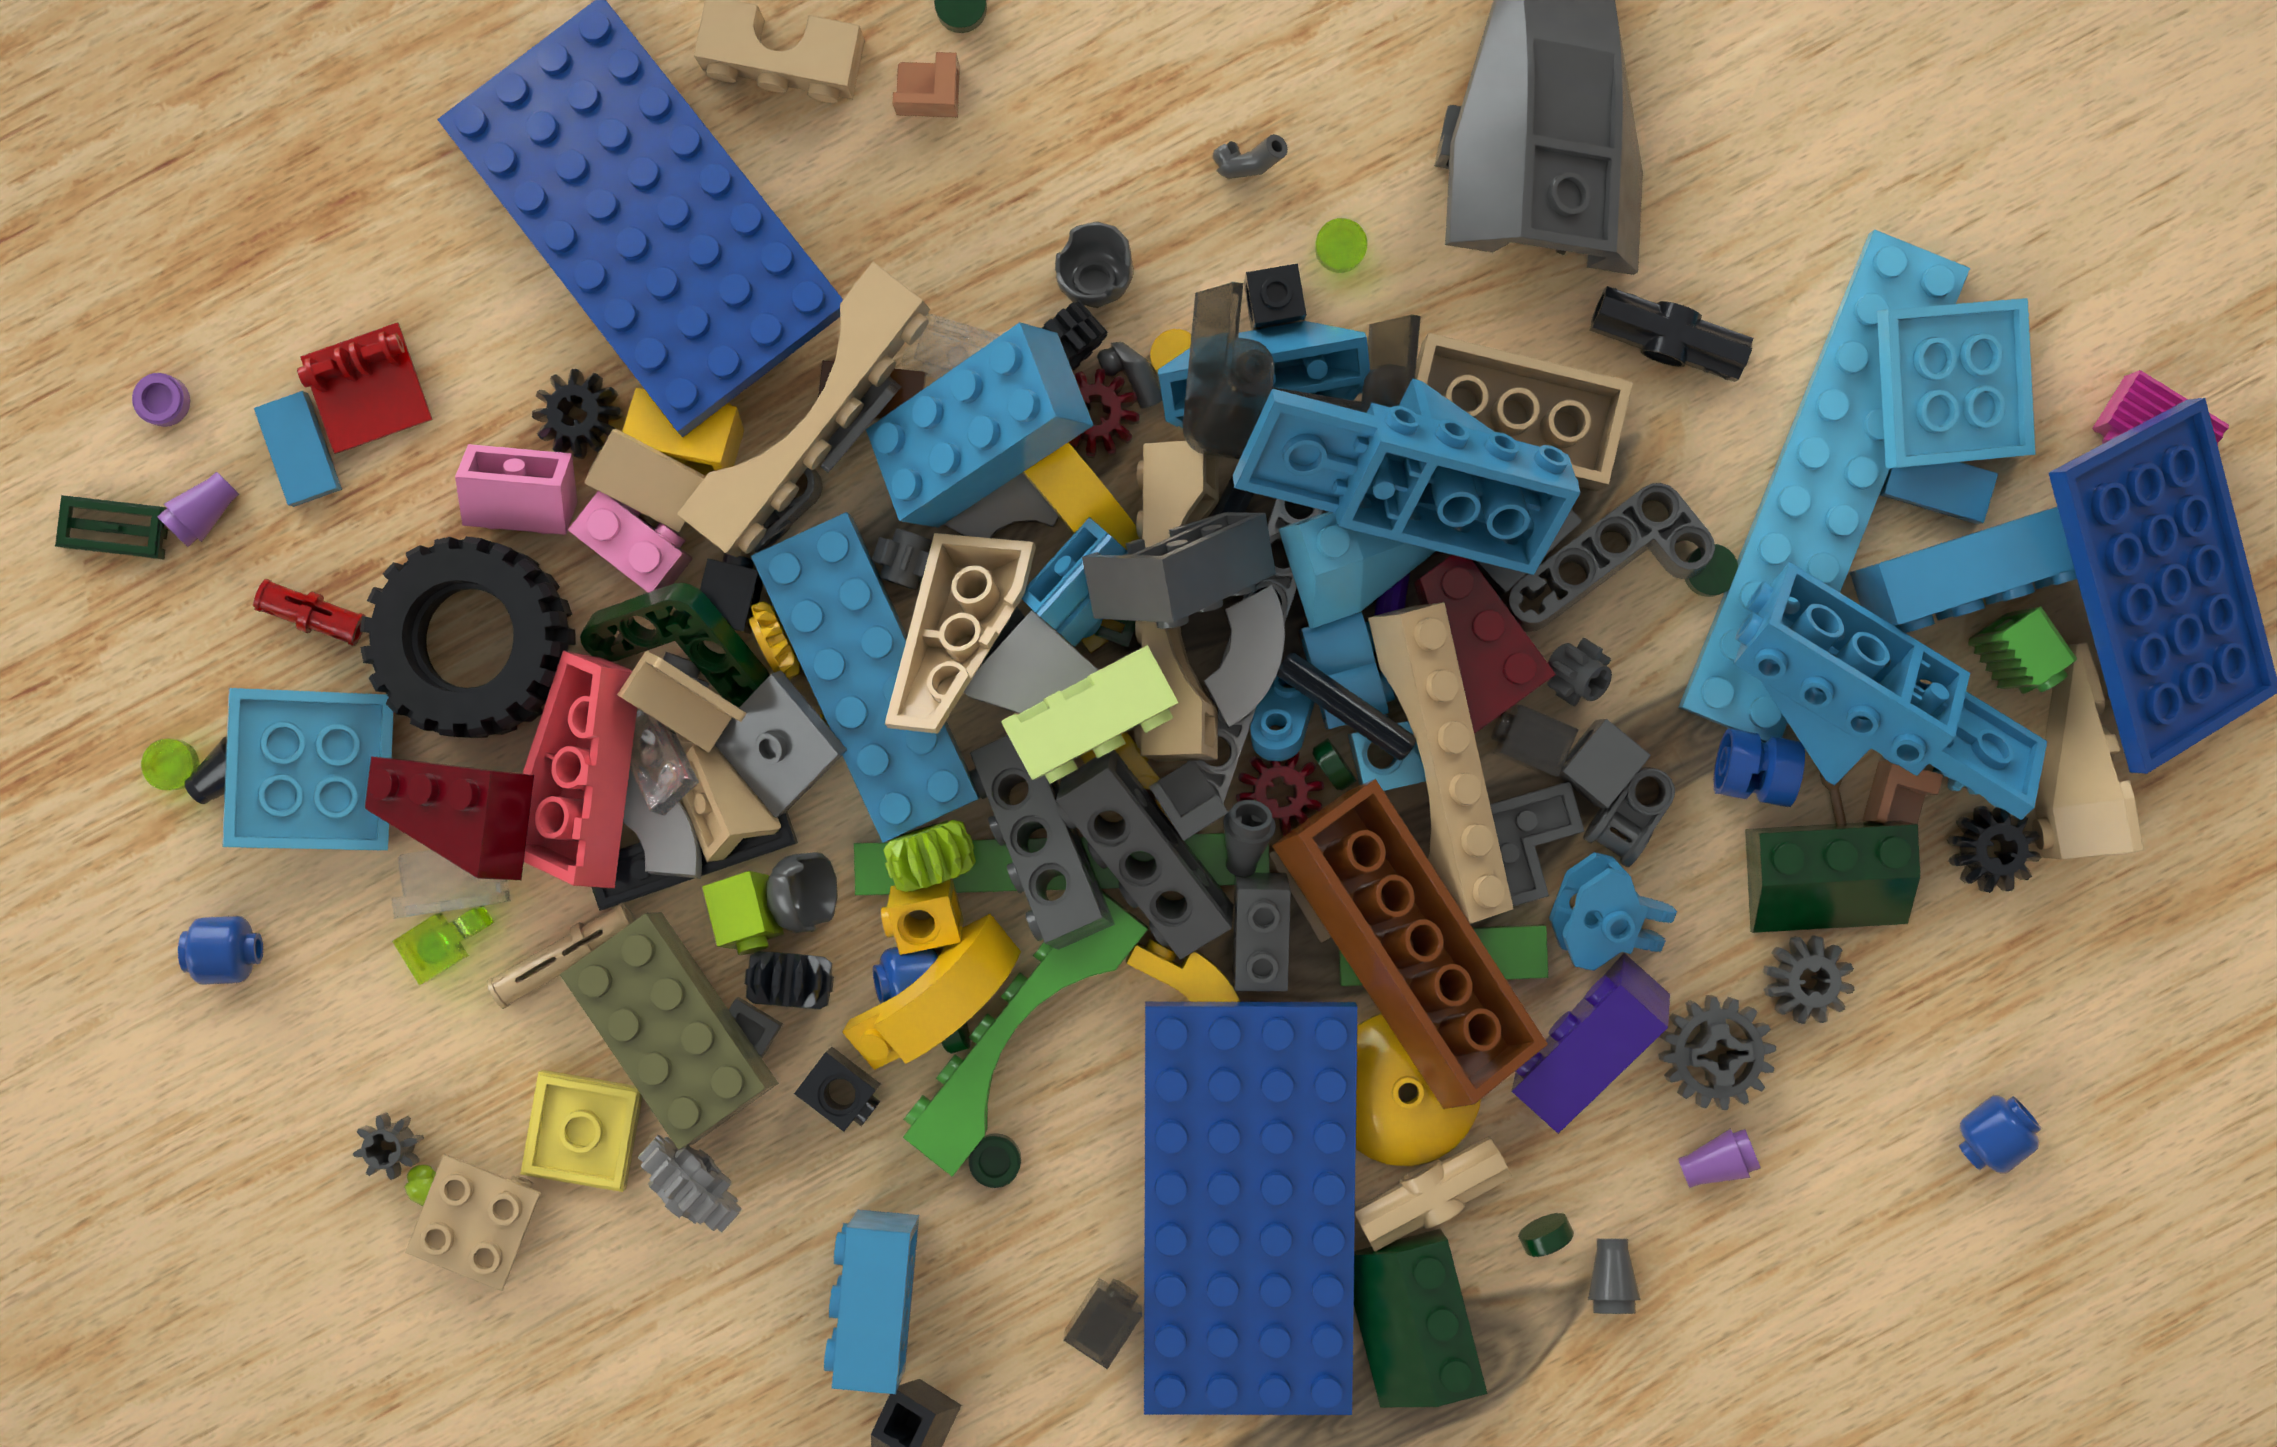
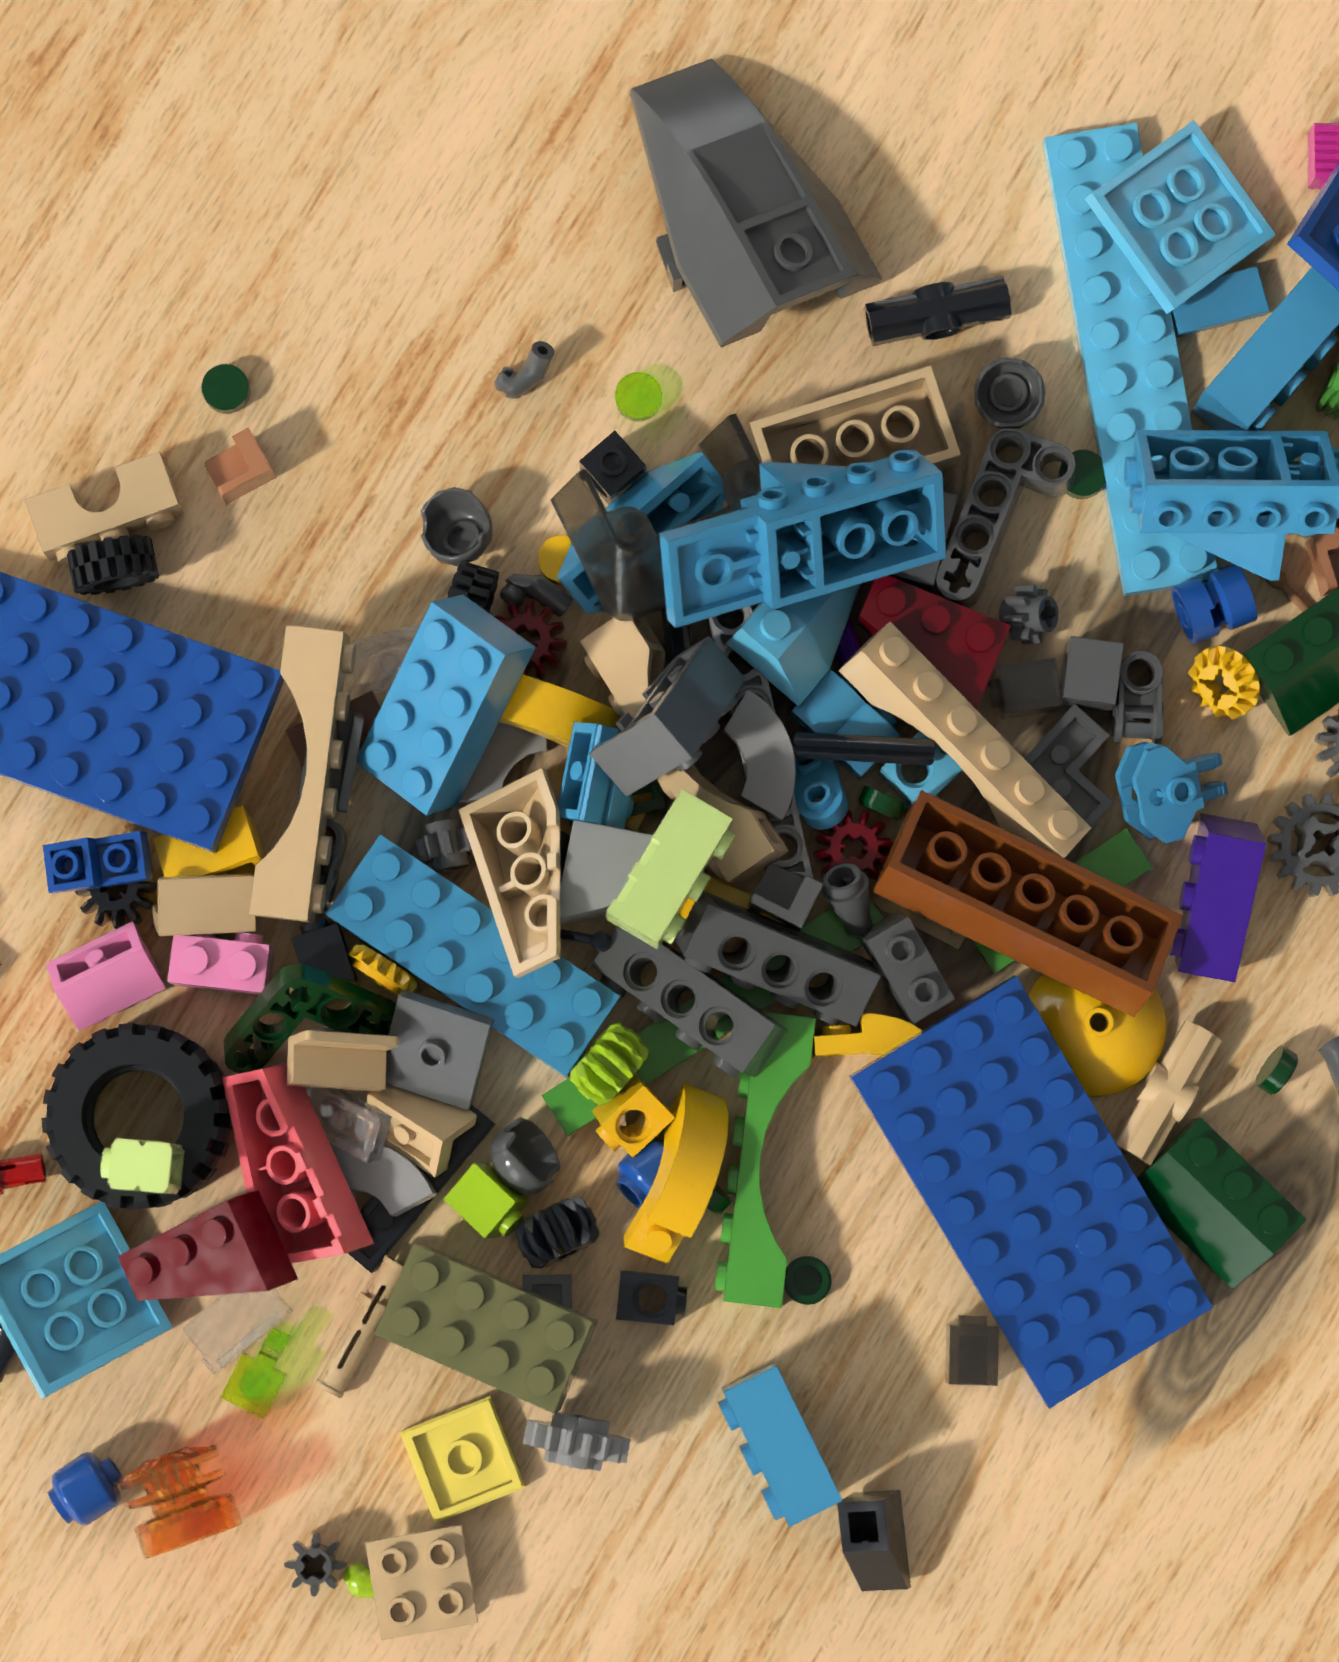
camera: 30 degrees left, 5 degrees down
none -> blue slope [43,831,153,893]
none -> black tyre [67,535,159,595]
none -> yellowish green brick [101,1138,185,1194]
none -> clear orange wheel [118,1444,243,1559]
none -> black hinge [560,929,612,952]
none -> dark grey hair [974,358,1046,429]
none -> yellow gear [1187,646,1260,720]

